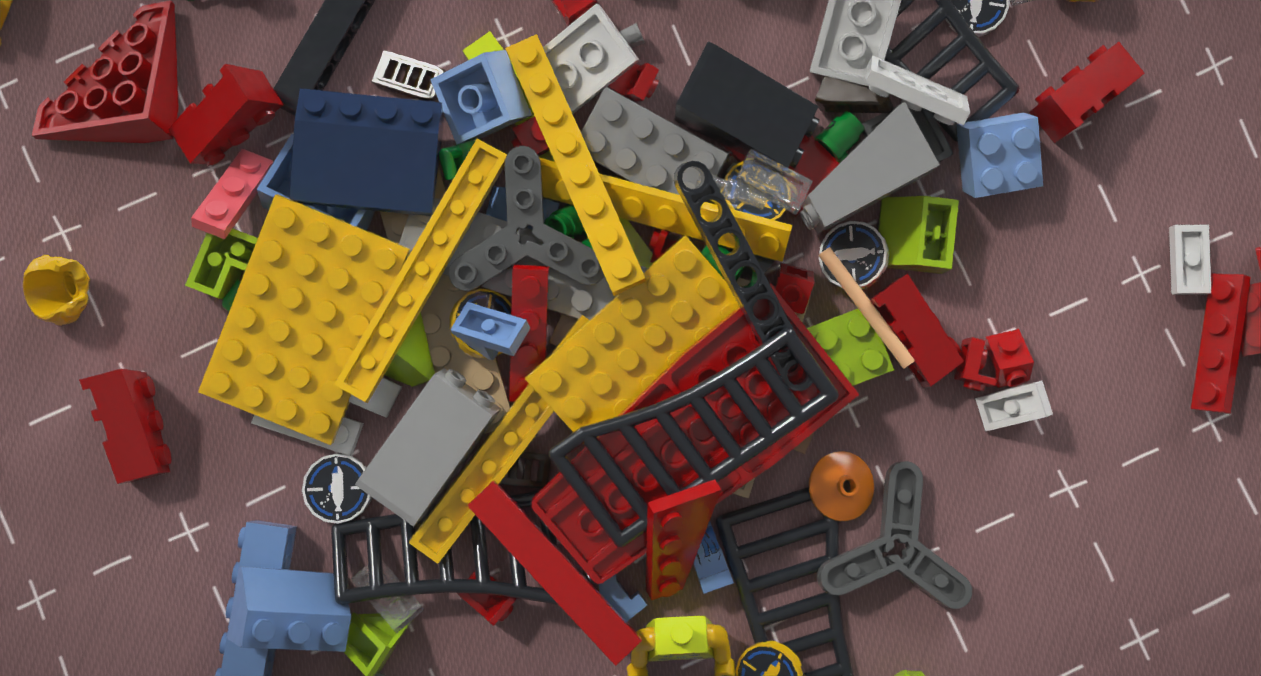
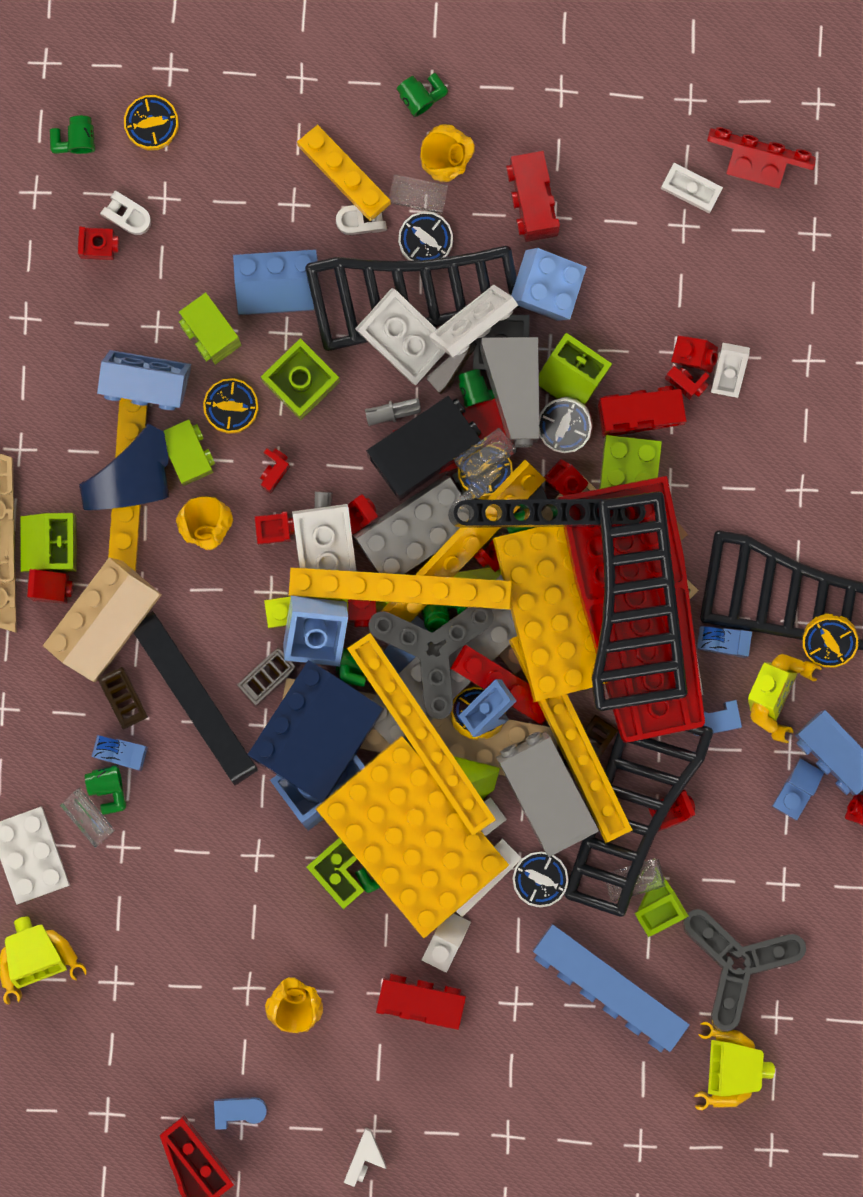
camera: 60 degrees left, 0 degrees up
red slope [32,0,179,143] -> none
red wedge [169,64,284,166] -> none
coral plate [191,149,274,239] -> none
medium blue slope [227,566,351,652] -> none
red tile [467,480,642,666] -> none
red wing [646,479,721,601] -> none
orange dish [809,451,874,521] -> none
dark grey piece [817,461,972,609] -> none
light nougat bar [819,247,915,369] -> none
red plate [1191,273,1251,414] -> none
none -> light grey axle [365,398,421,426]
none -> white slope [422,913,471,973]

